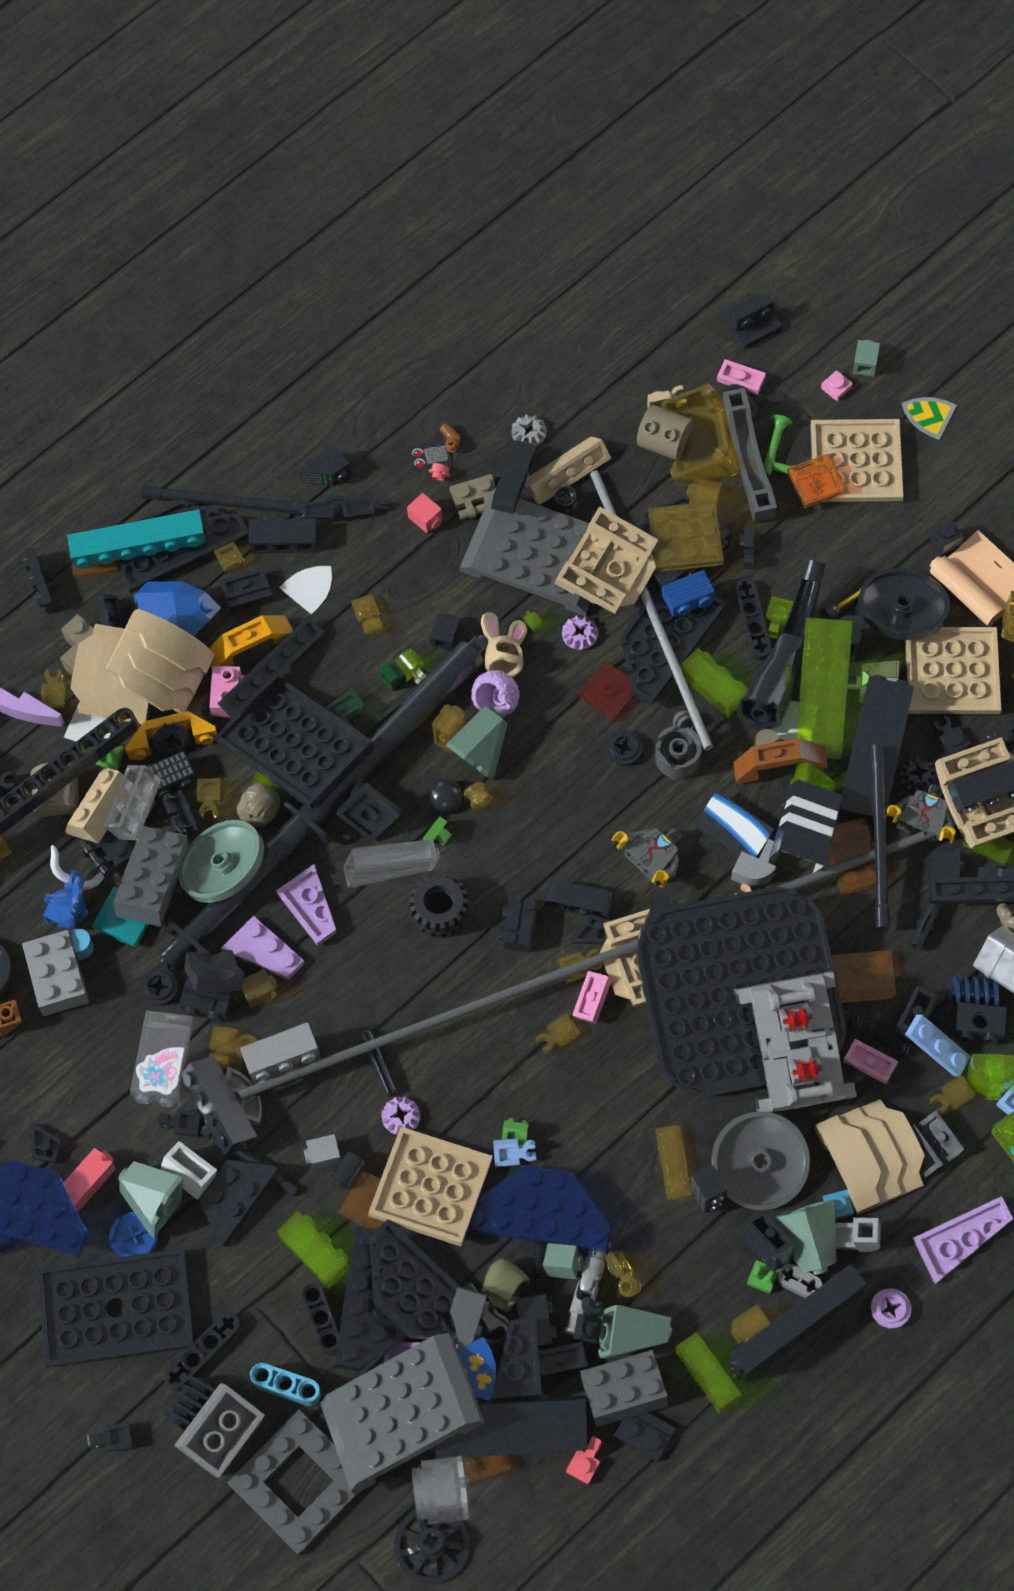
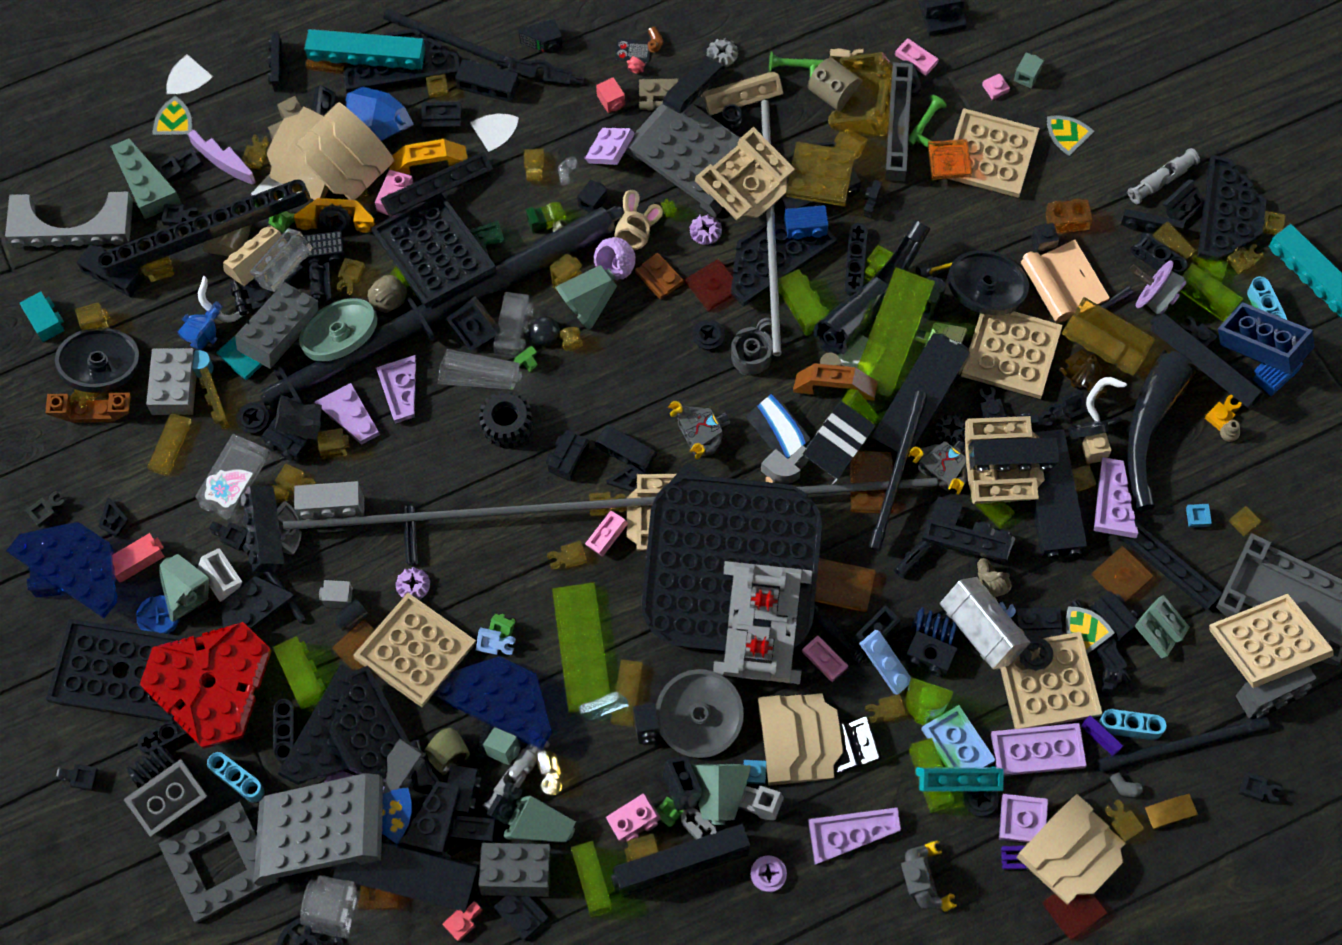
camera: 15 degrees right, 0 degrees up
none -> red plate [140,622,271,749]
none -> clear yellow plate [147,413,192,476]
none -> clear yellow plate [199,367,230,430]
none -> clear brick [494,292,533,358]
none -> clear neon green plate [552,582,612,713]
none -> clear arm [558,156,578,185]
none -> clear light blue tile [579,692,629,721]
none -> lavender plate [585,128,635,165]
none -> bright pink brick [606,793,661,843]
none -> dark orange plate [635,253,683,300]
none -> bright green piece [769,51,824,77]
none -> clear orange brick [1046,199,1092,233]

